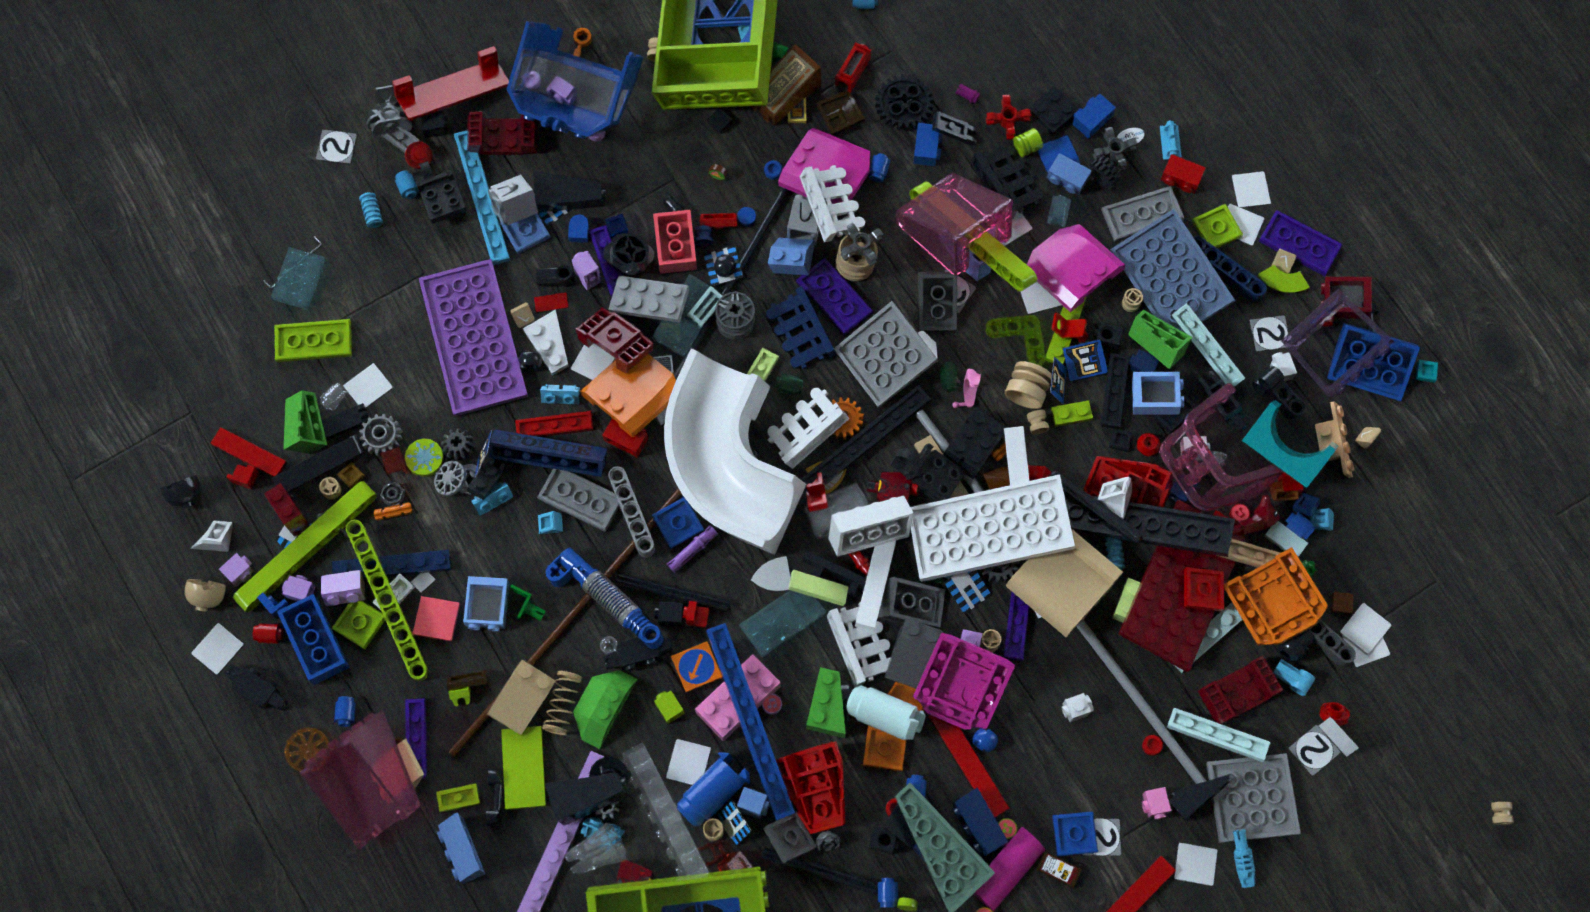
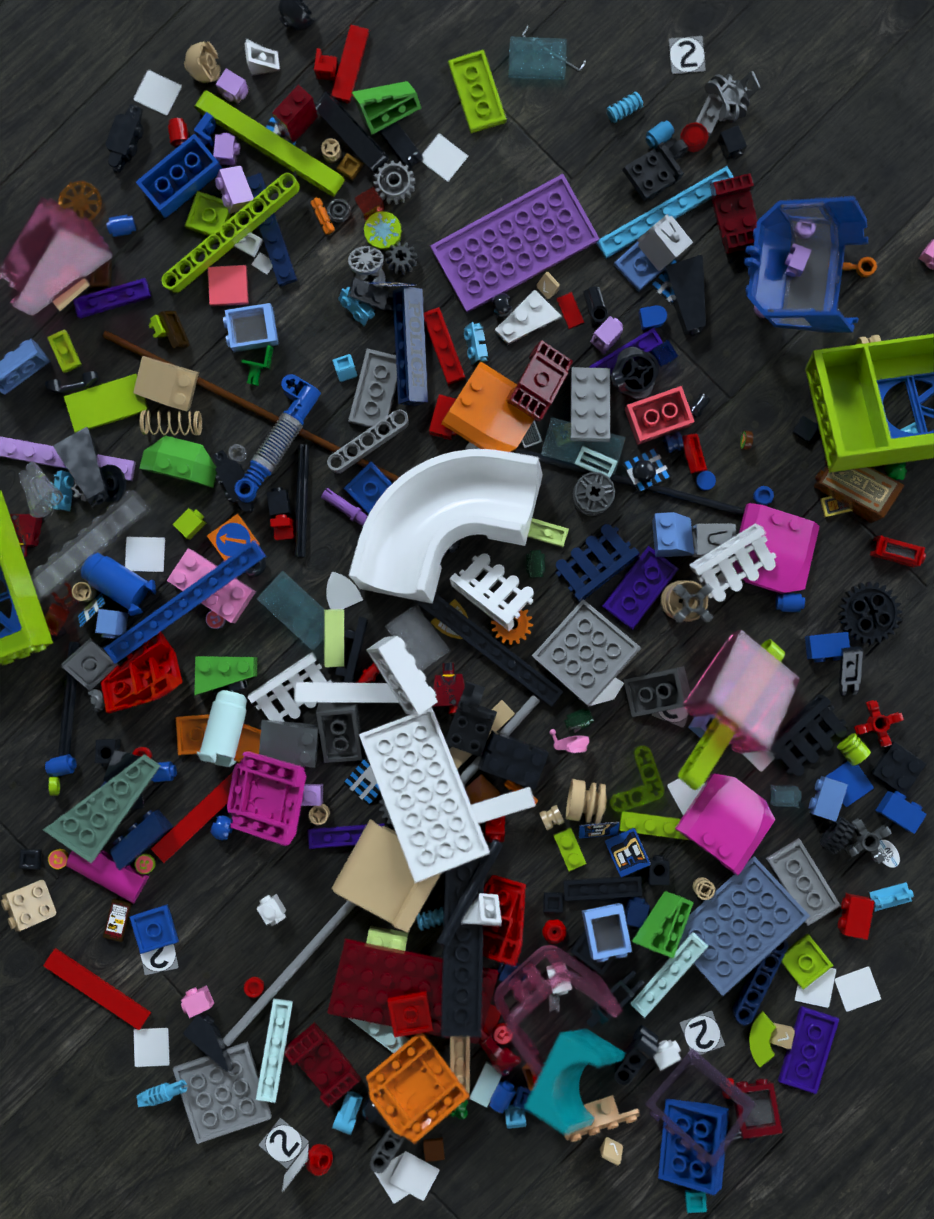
camera: 85 degrees right, 15 degrees up
clear brick [319,382,348,411] -> none
bracket [392,46,509,121] -> none
white sticker [571,344,614,380] -> none
red slope [806,472,829,512] -> none
dark brown plate [816,91,865,136] -> none
magenta pin [956,83,980,103] -> none
red bracket [1051,313,1089,342] -> none

